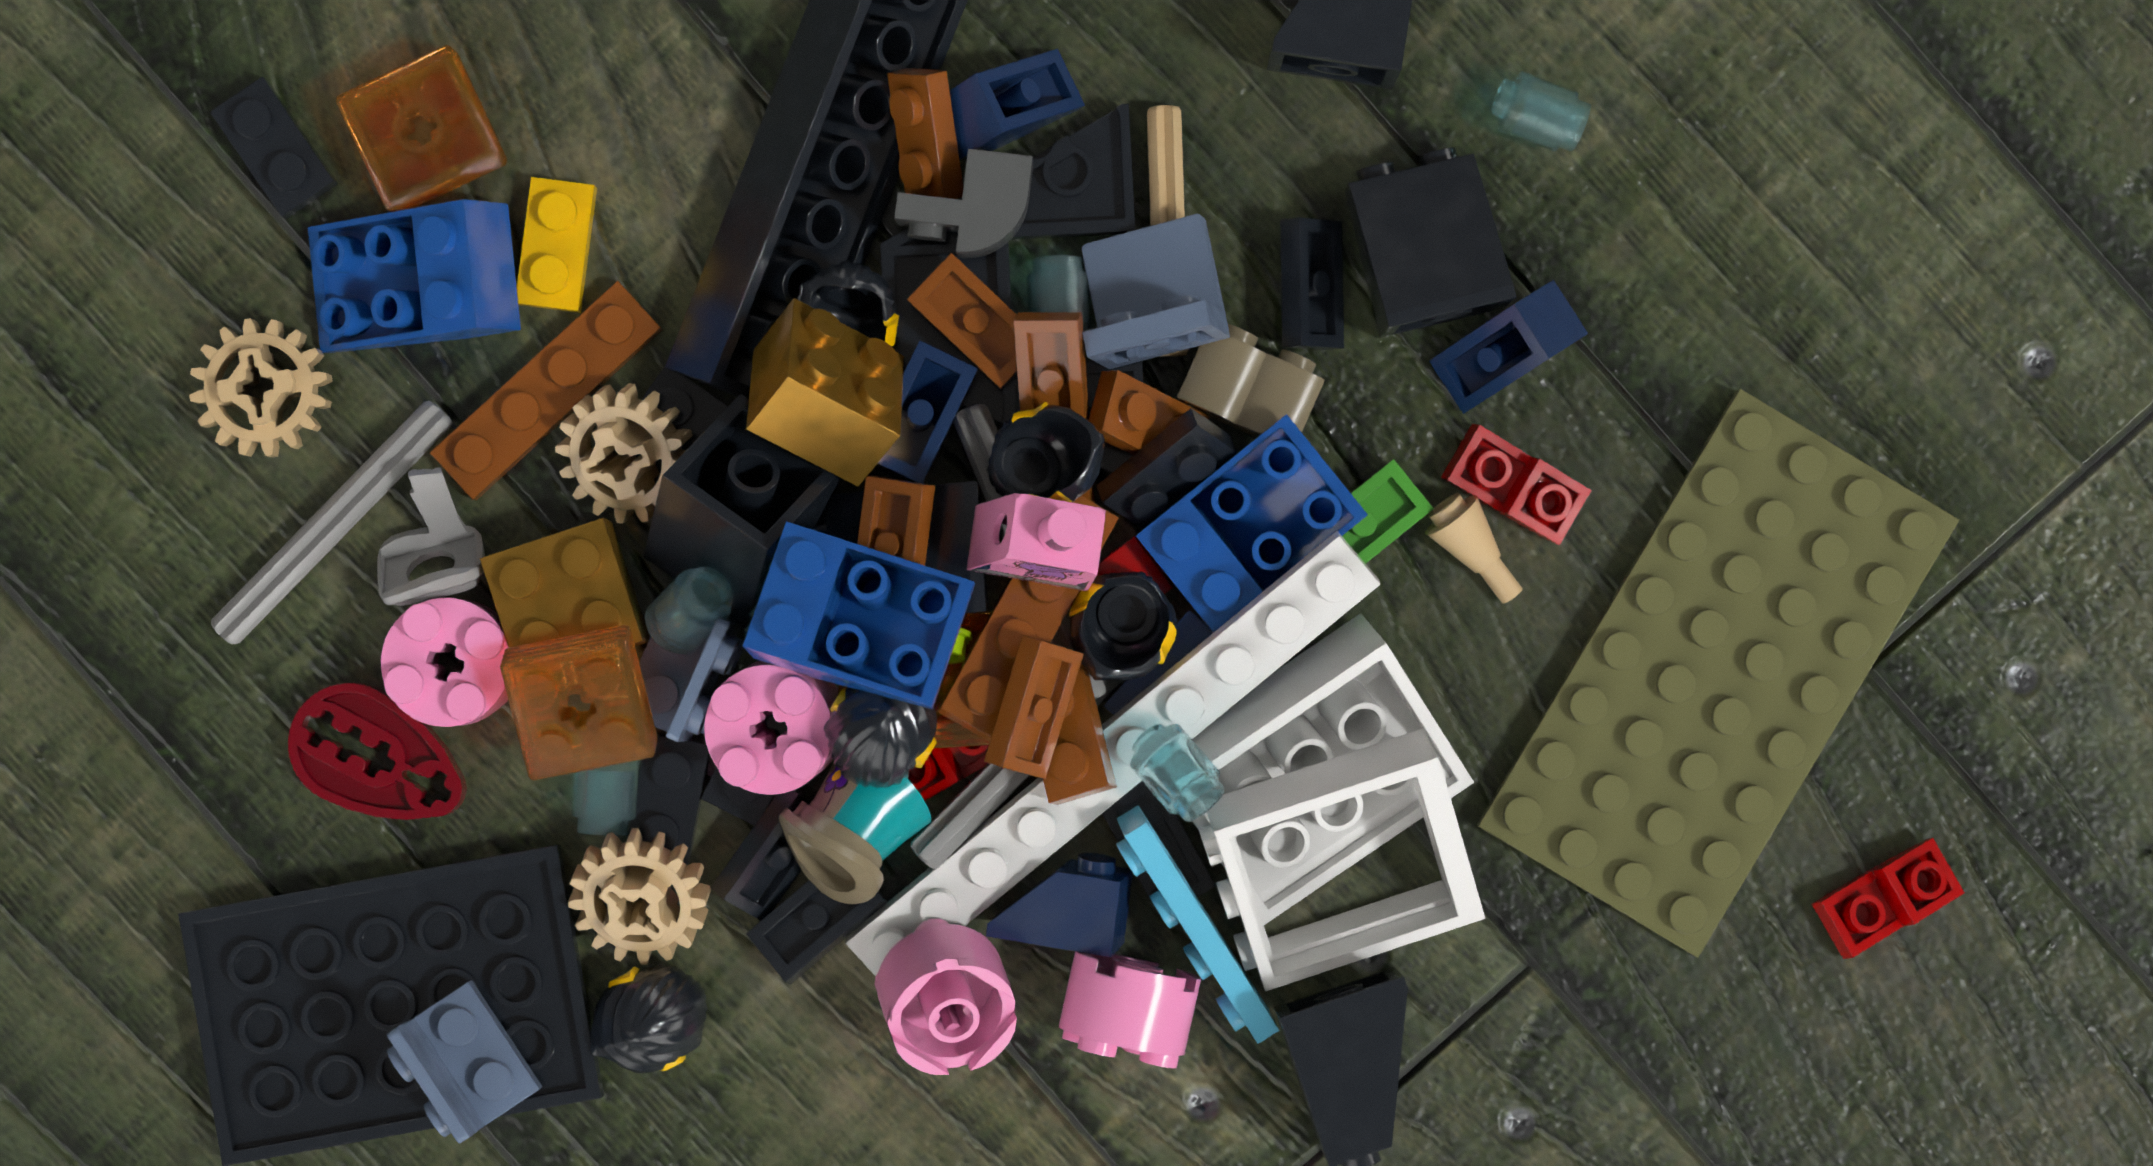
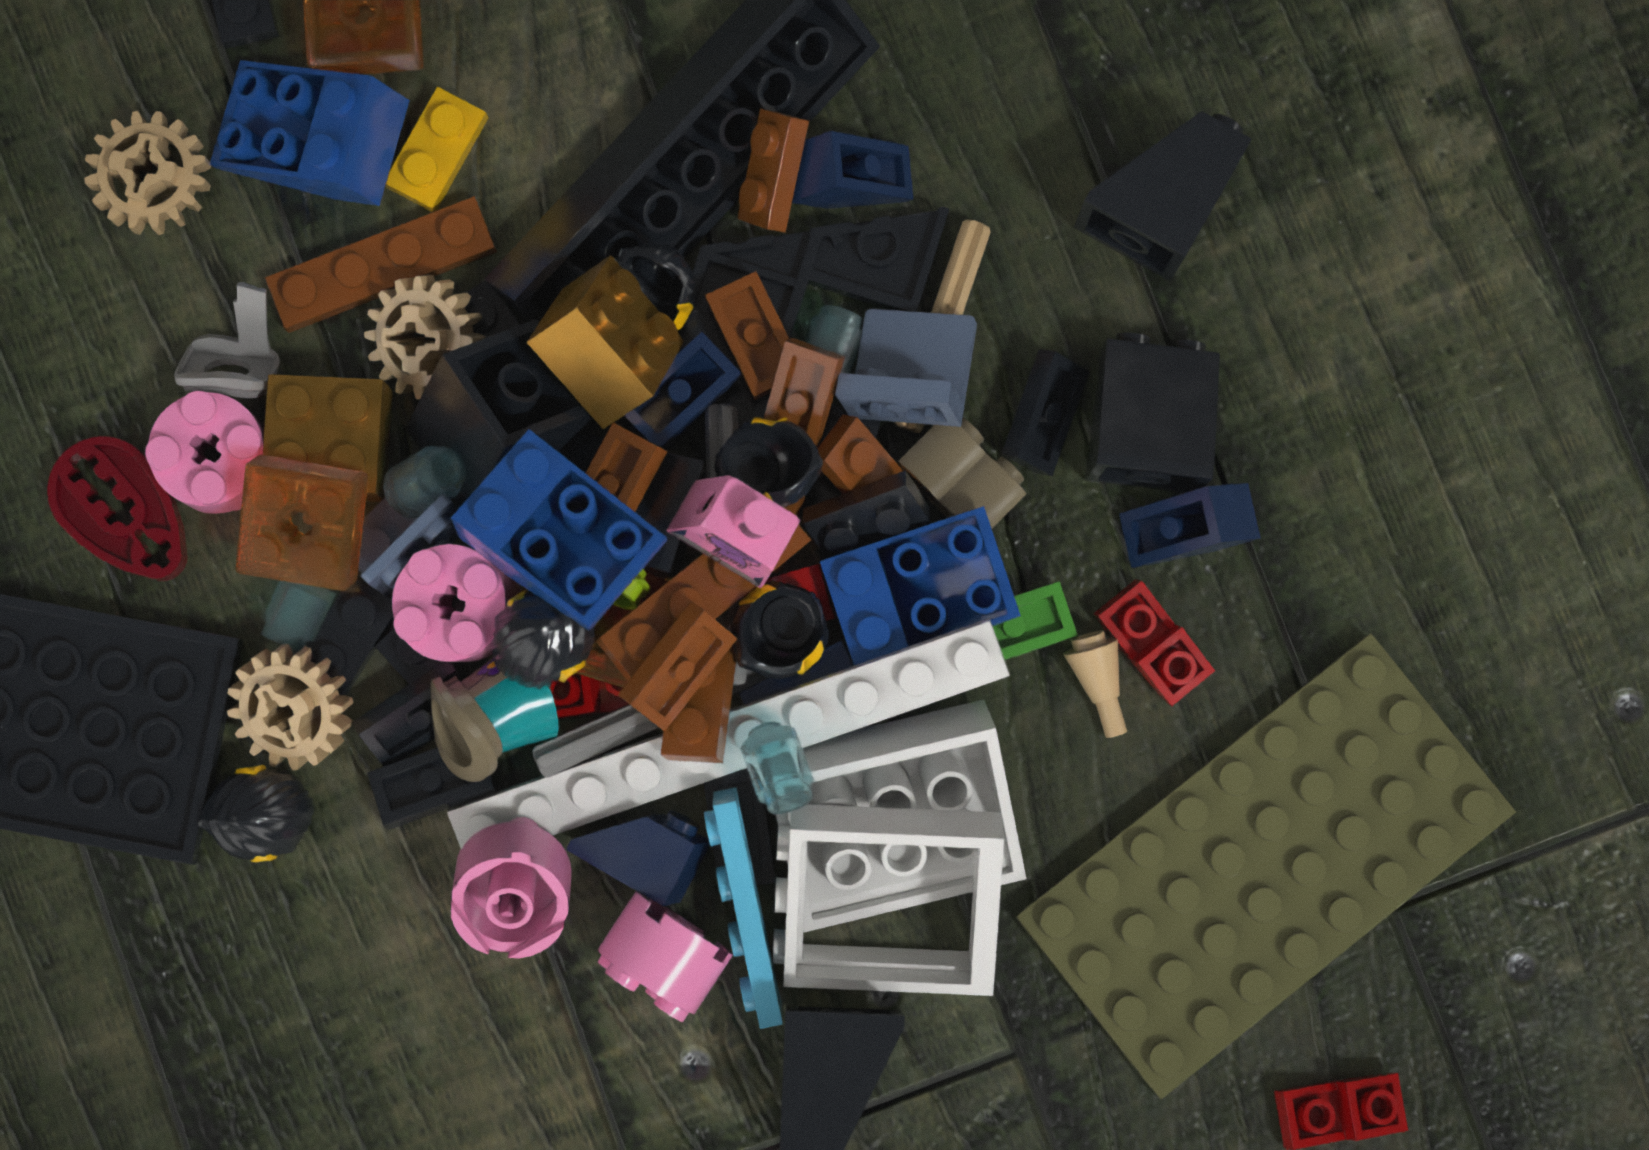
camera: 10 degrees right, 5 degrees down
light grey axle [211,400,452,644] -> none
sand blue bracket [387,980,543,1144] -> none
dark grey brick [895,149,1033,258] -> none
clear light blue brick [1491,71,1591,152] -> none

